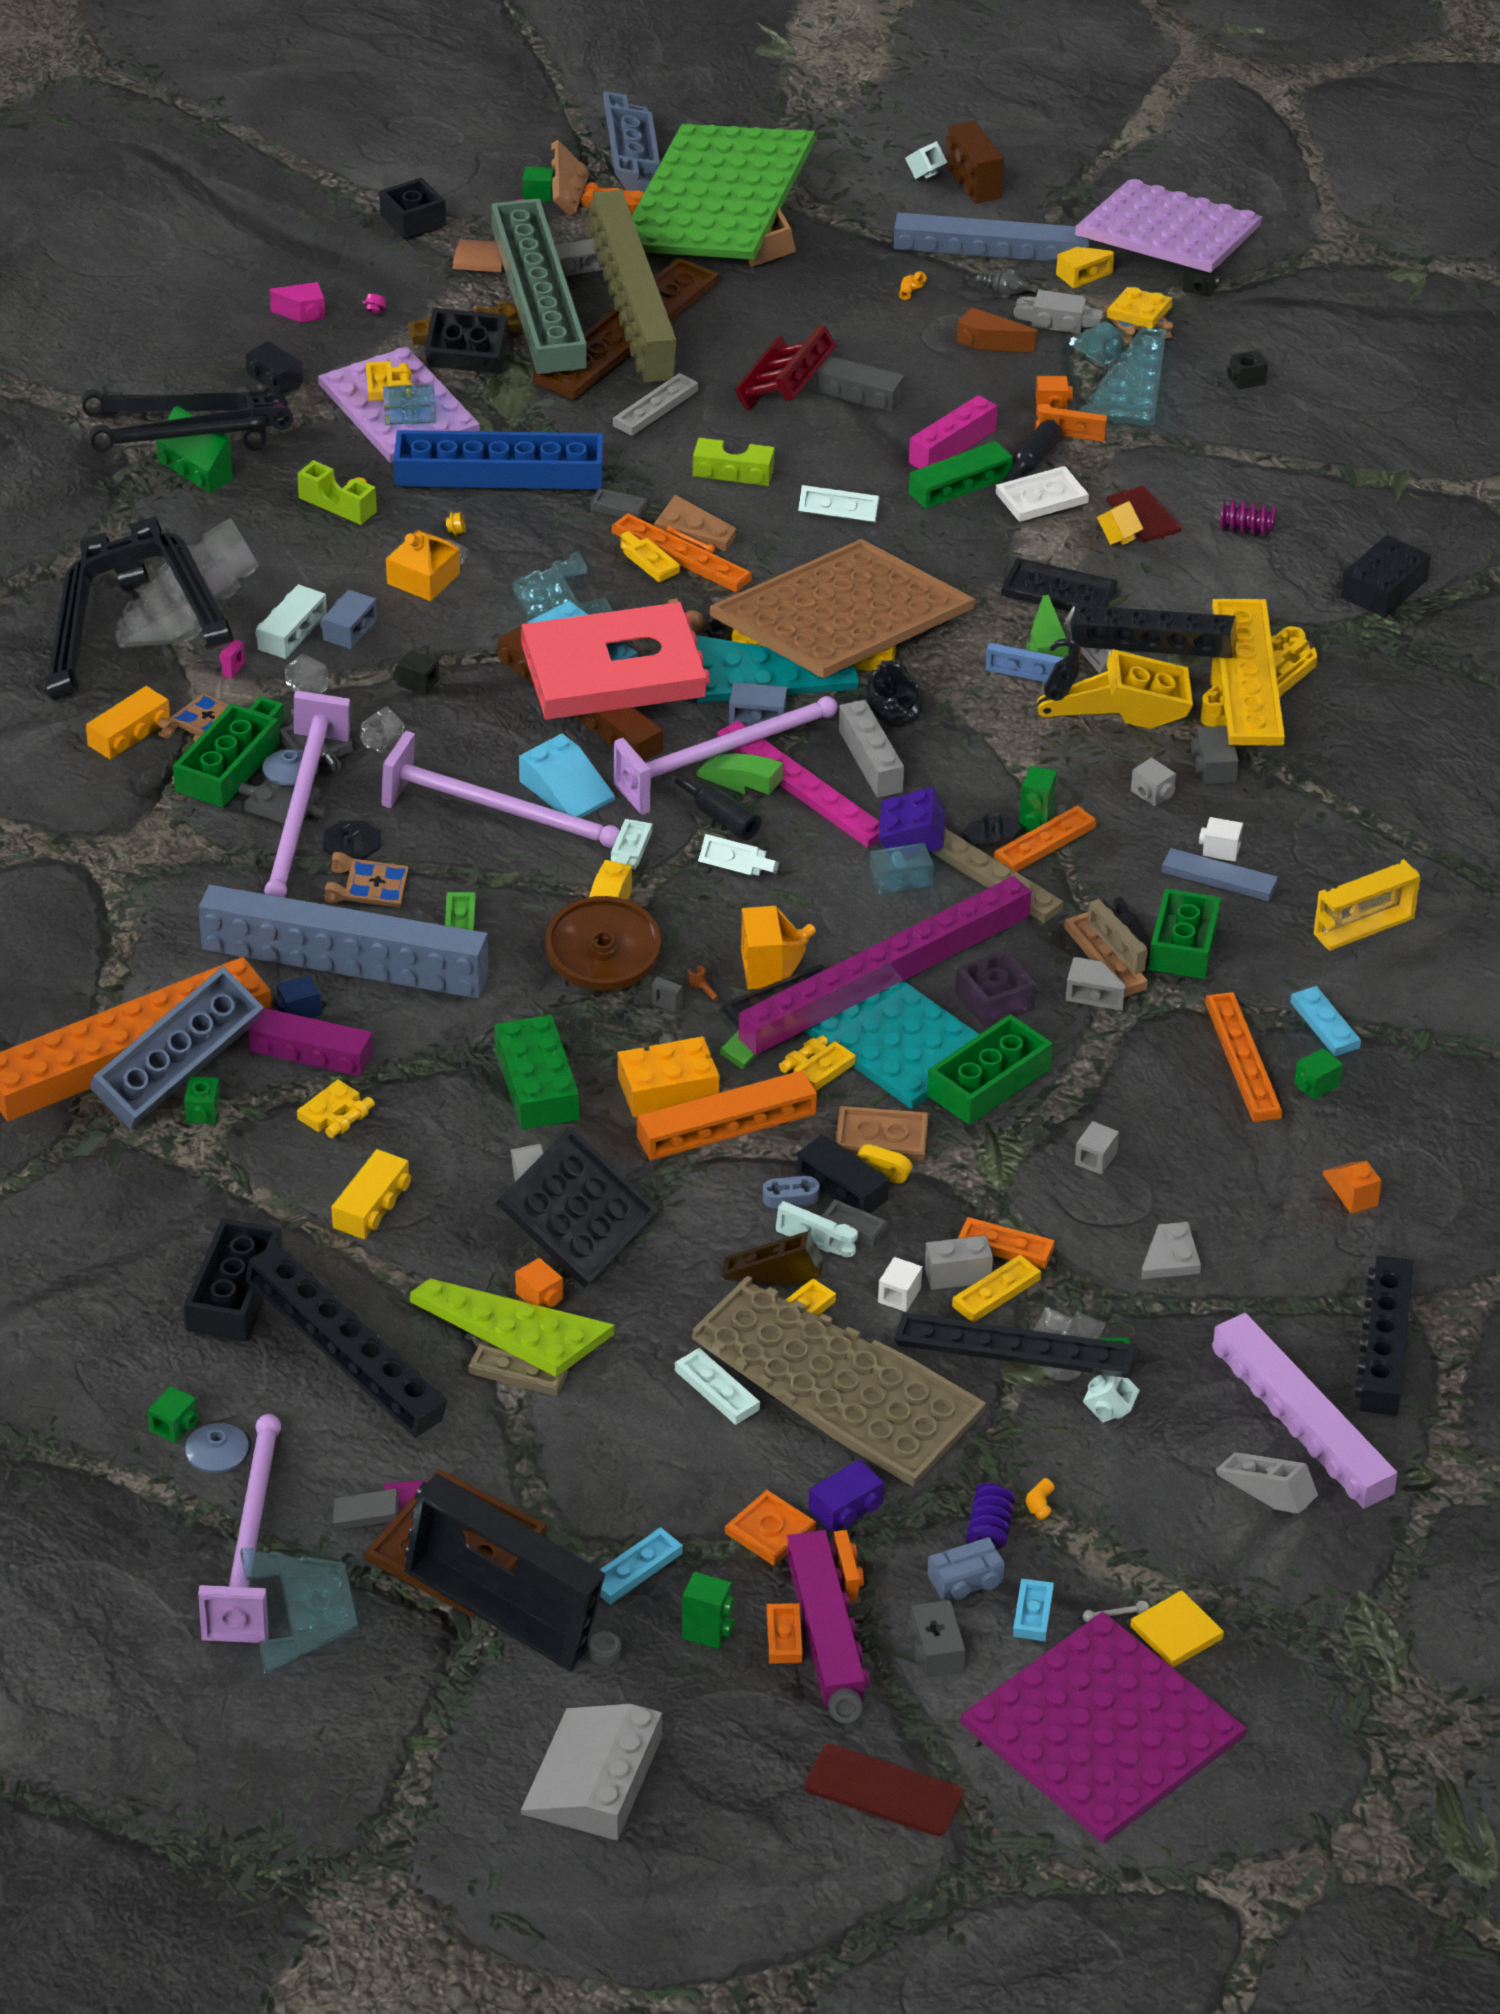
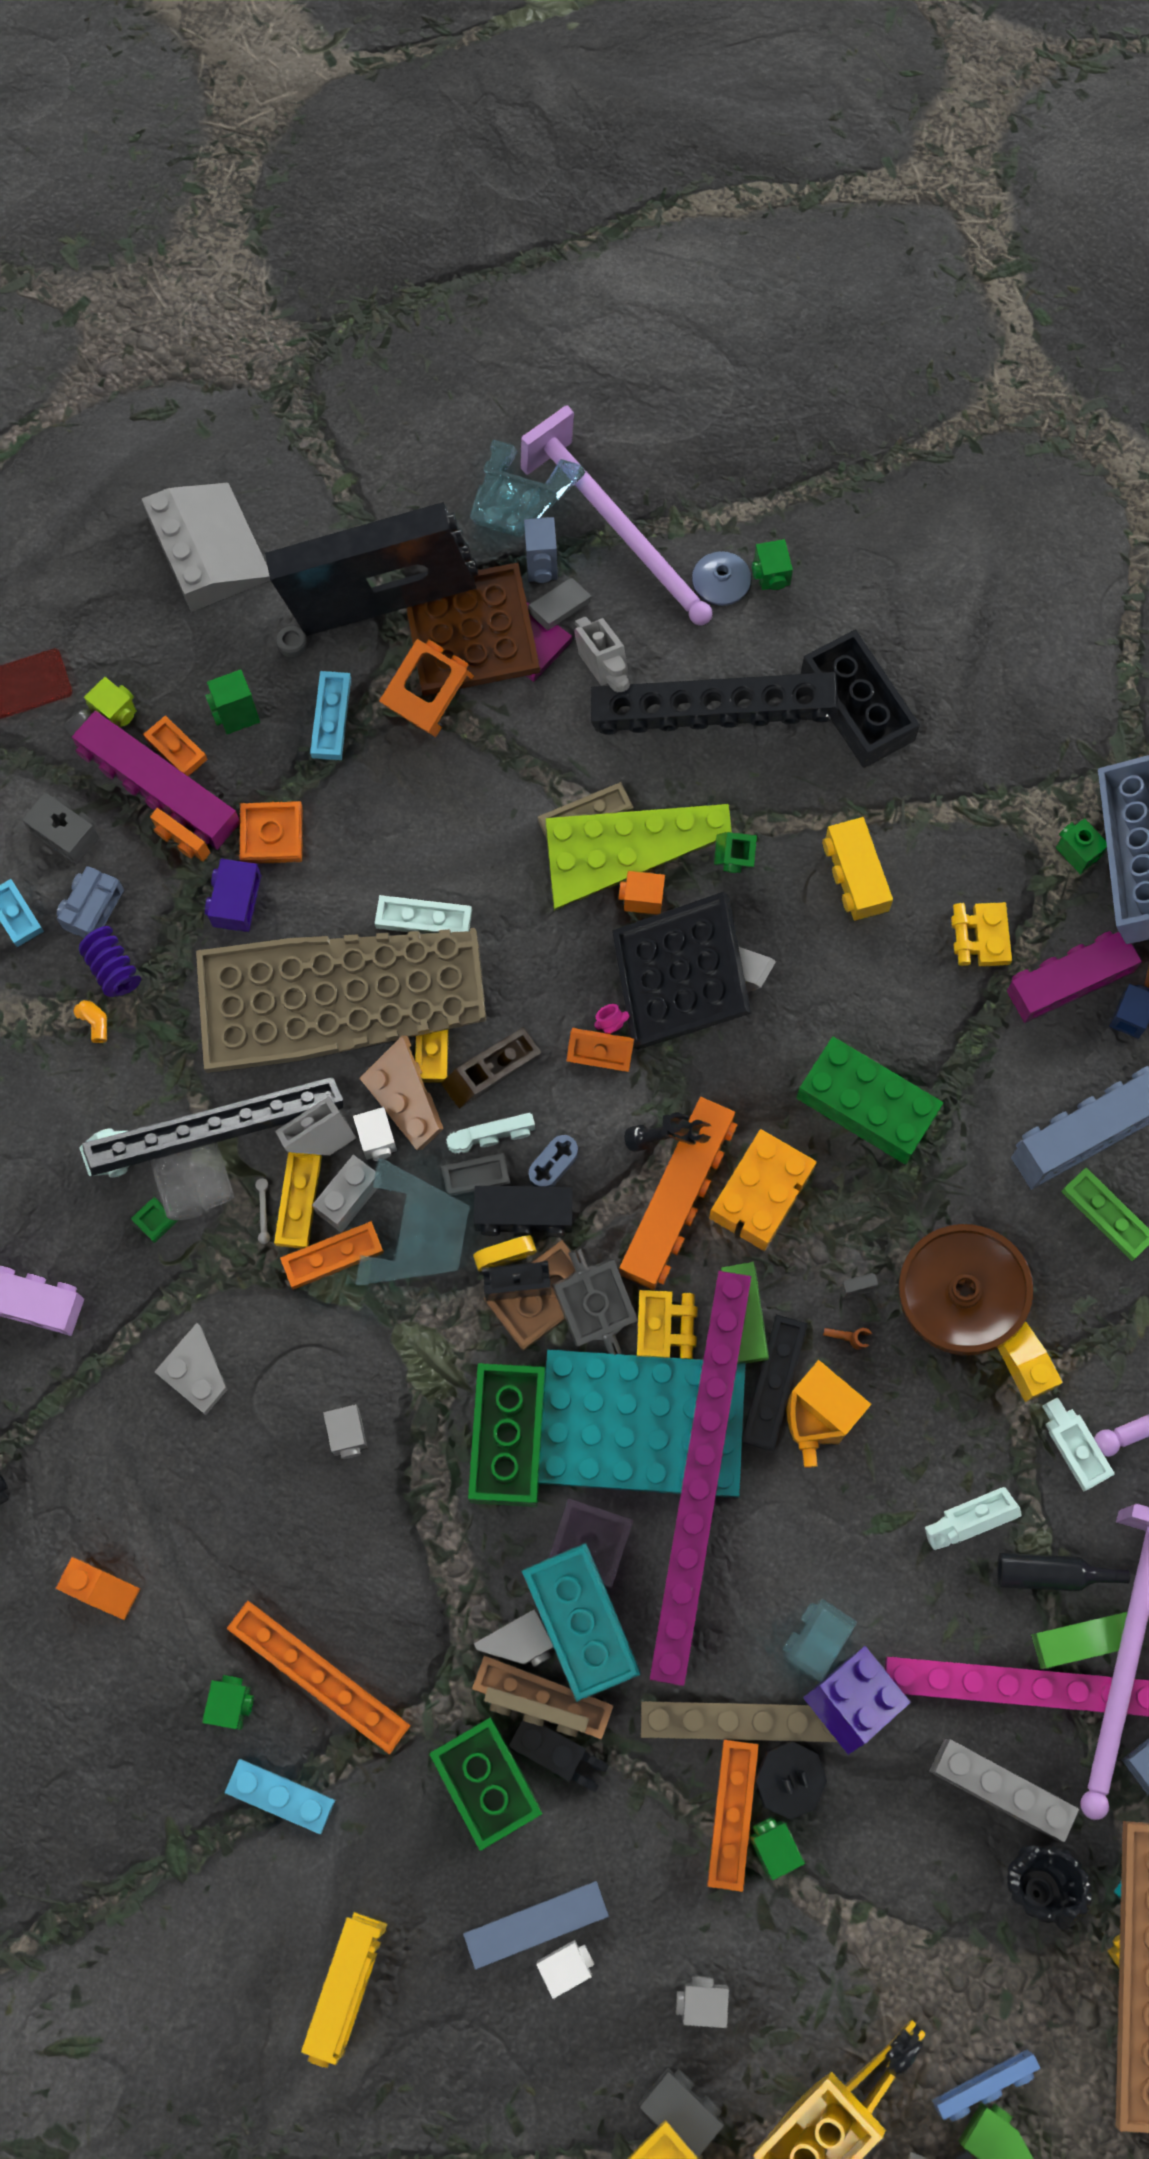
camera: 140 degrees right, 30 degrees up
none -> lime brick [84,677,137,728]
none -> light grey hinge [255,1178,271,1244]
none -> light grey slope [275,1096,357,1156]
none -> clear light blue wing [355,1158,470,1286]
none -> medium nougat wing [359,1036,444,1150]
none -> orange window [379,639,474,738]
none -> black hinge [482,1261,551,1301]
none -> teal tile [522,1543,641,1702]
none -> sand blue brick [524,517,558,583]
none -> dark grey plate [551,1248,638,1355]
none -> orange plate [566,1028,634,1072]
none -> light grey hinge [574,617,630,693]
none -> dark pink plate [594,1004,629,1034]
none -> black bar [624,1112,711,1152]
none -> green brick [714,832,757,873]

